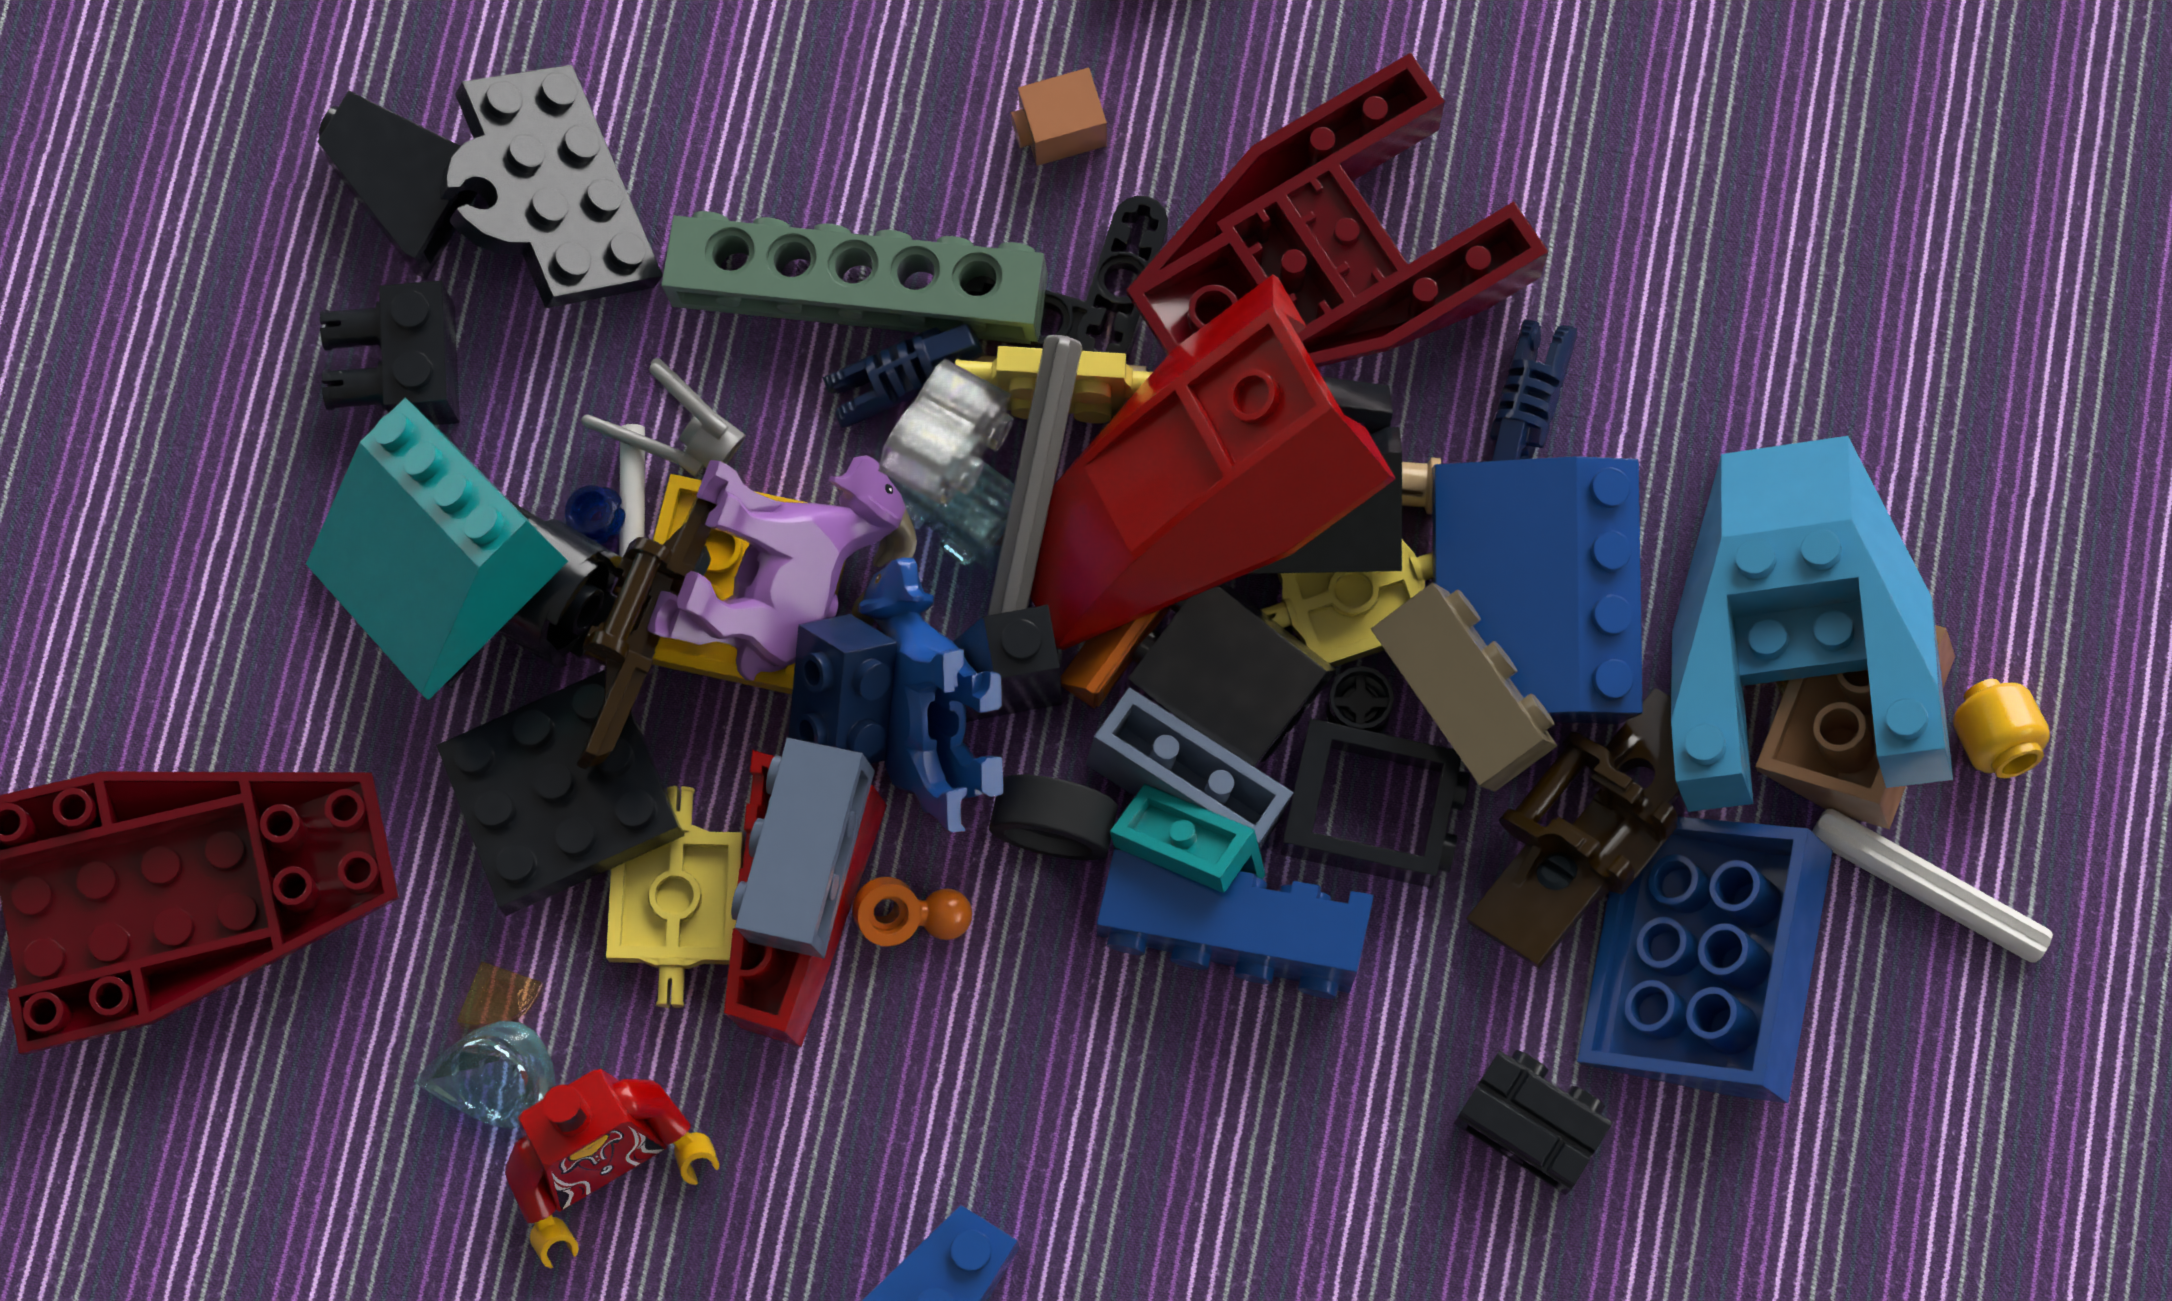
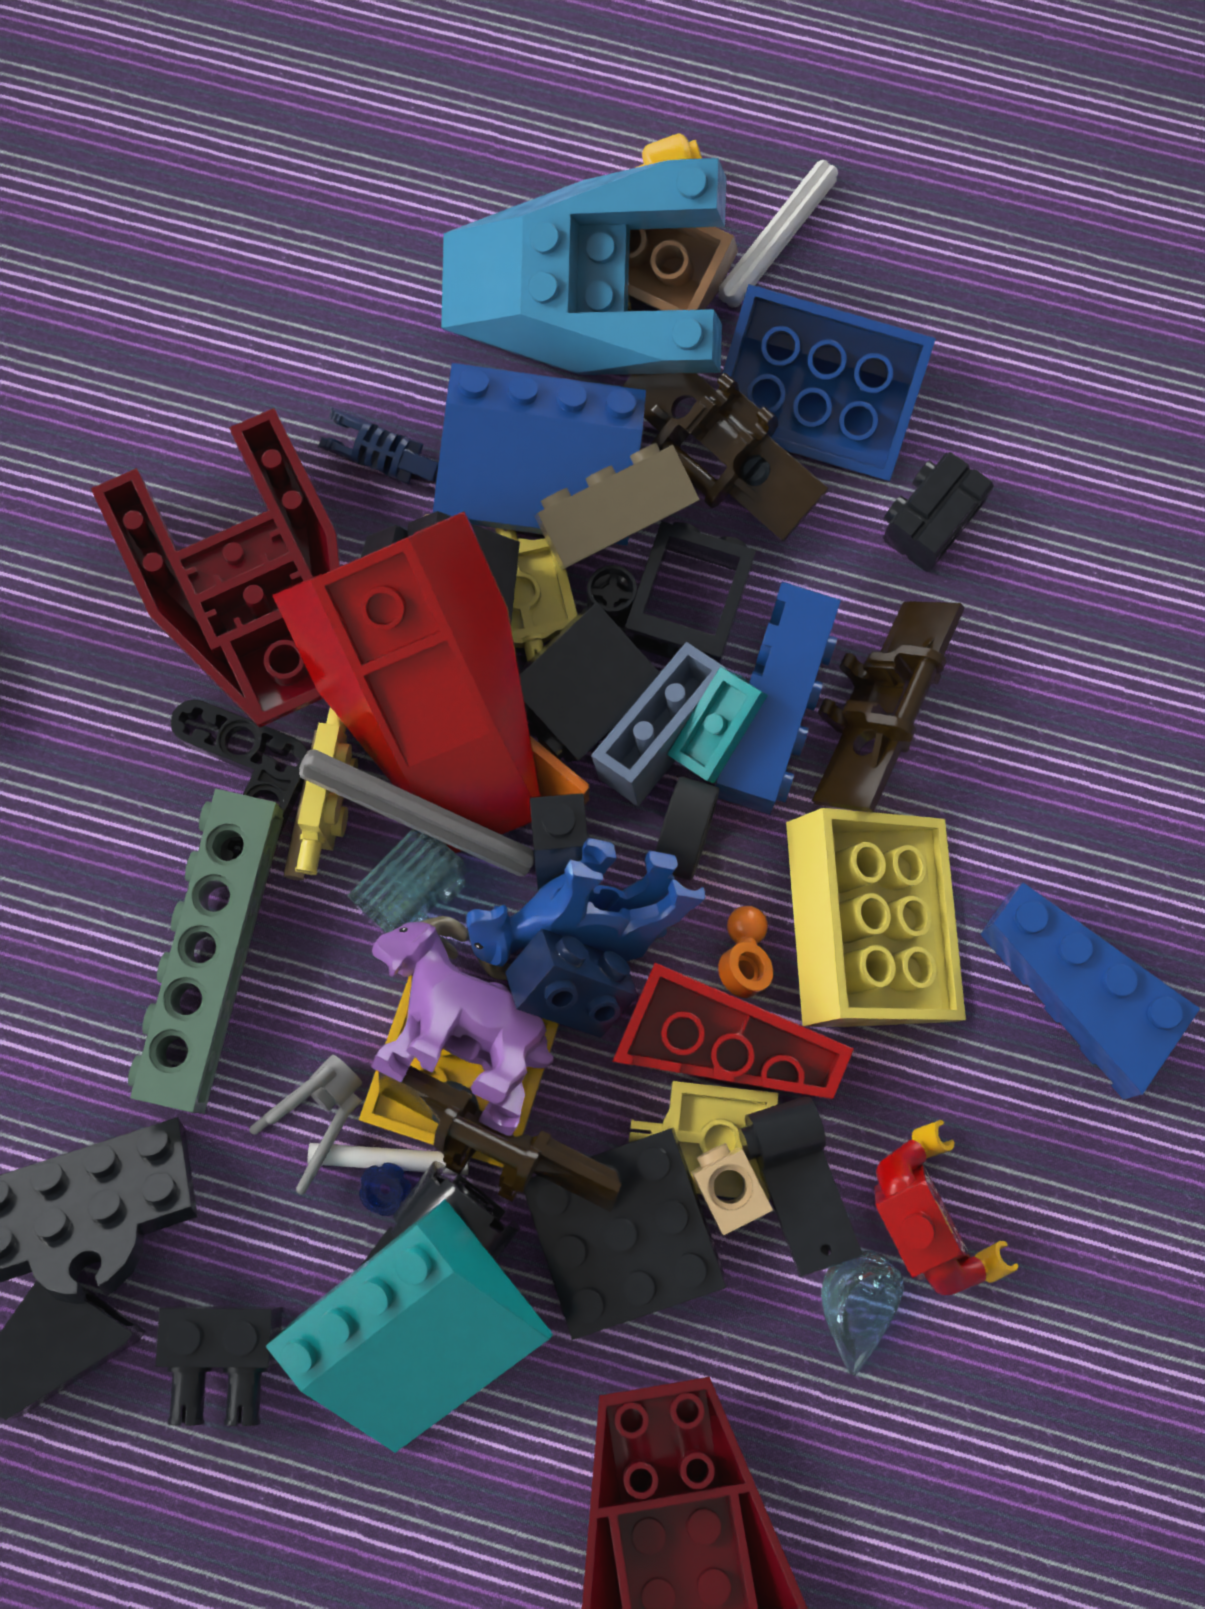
camera: 90 degrees left, 0 degrees up
clear yellow tile [457,961,544,1030] -> none
sand blue brick [731,738,875,959] -> none
dark blue hinge [823,324,984,428] -> none
clear brick [878,359,1014,507] -> none
nougat brick [1010,68,1107,166] -> none
none -> tan brick [691,1143,773,1236]
none -> black door [738,1095,863,1278]
none -> light yellow slope [786,808,966,1027]
none -> dark brown piece [812,601,965,812]

